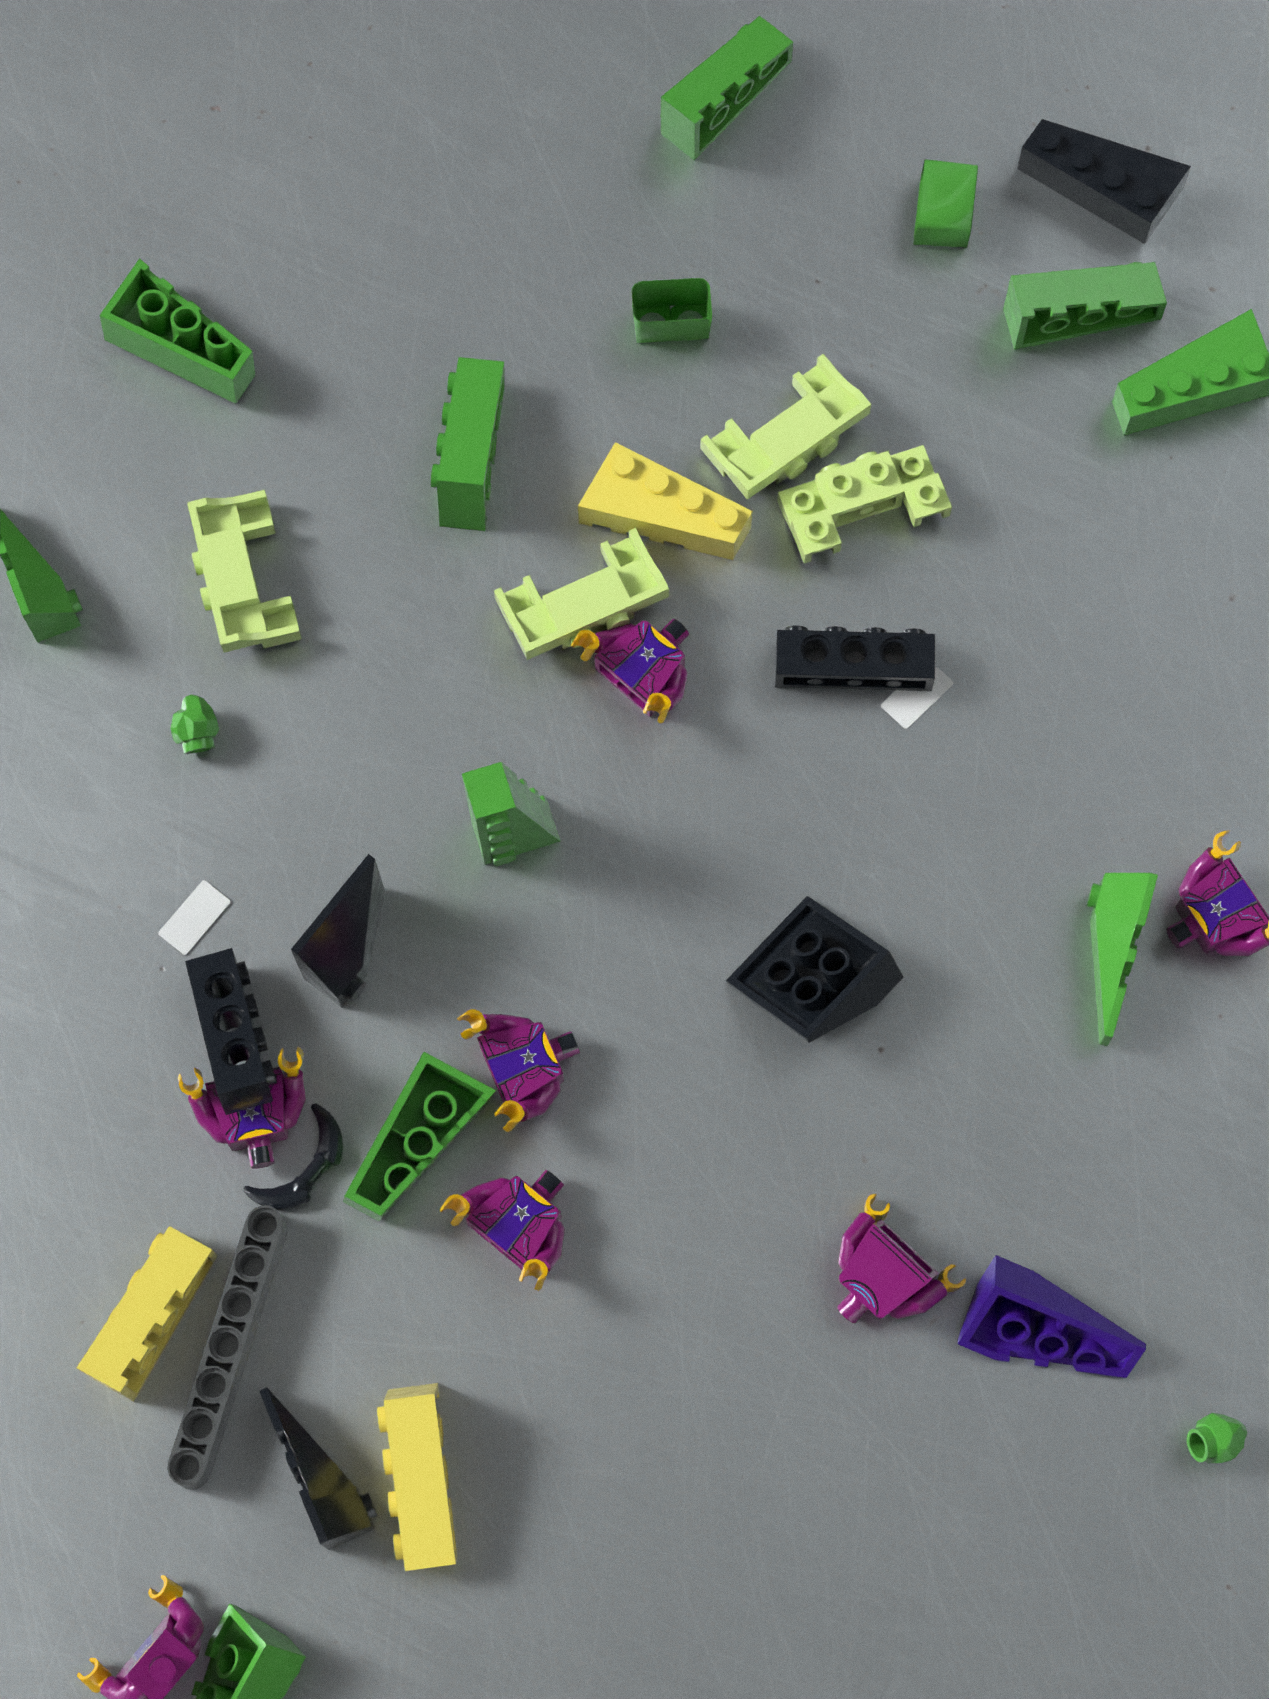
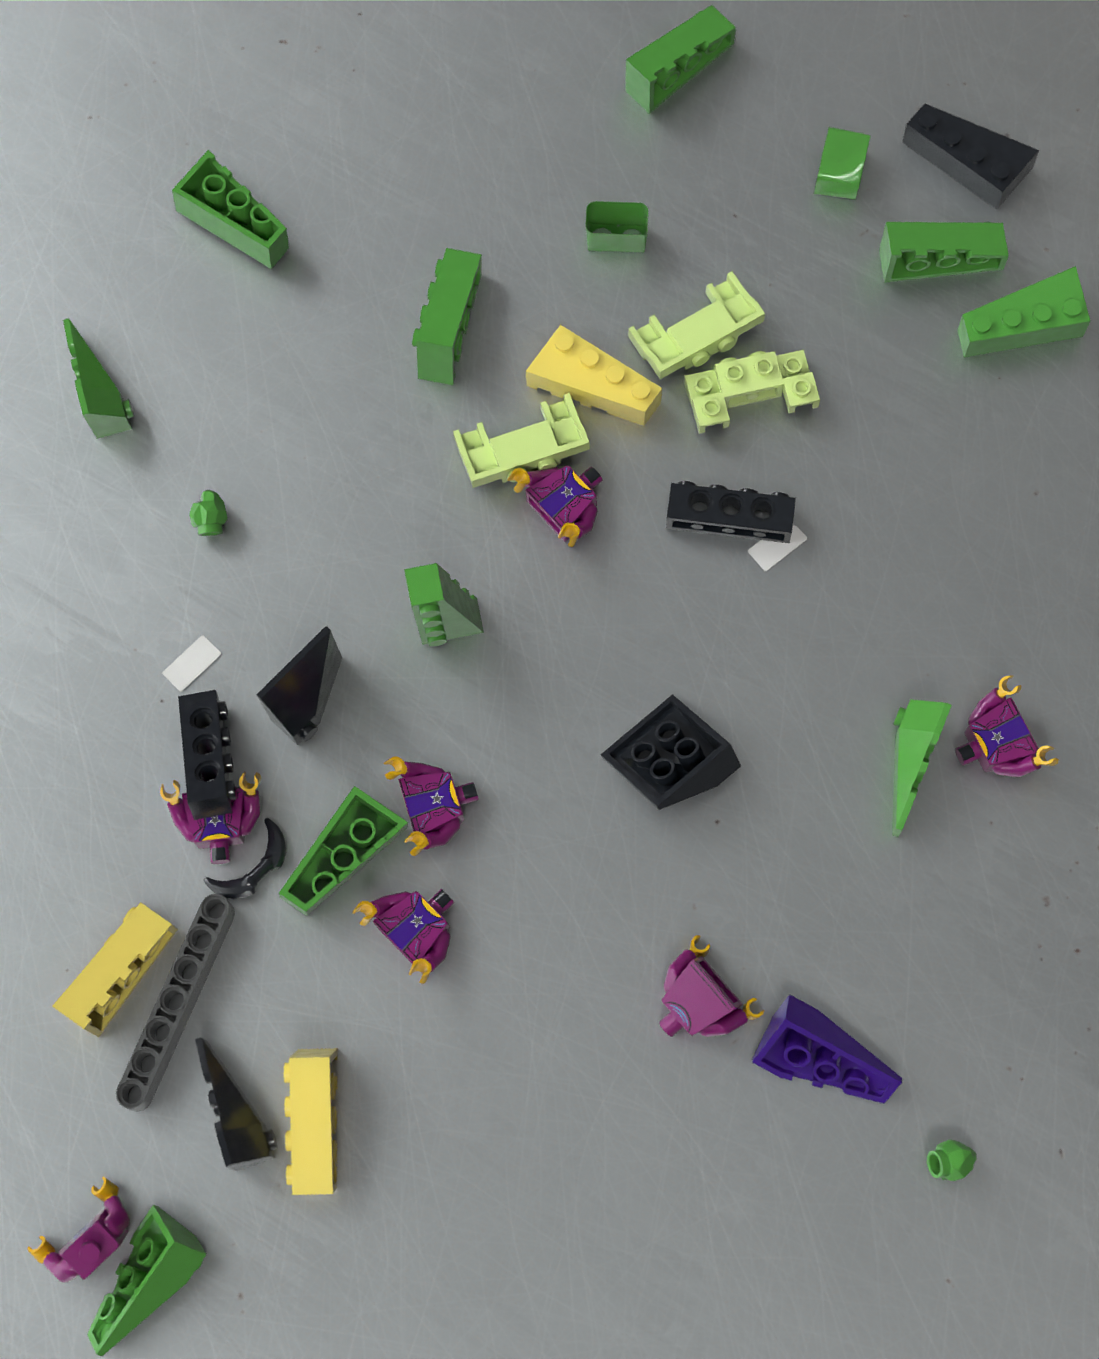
camera: 10 degrees right, 0 degrees up
yellowish green bracket [187,490,302,653] -> none

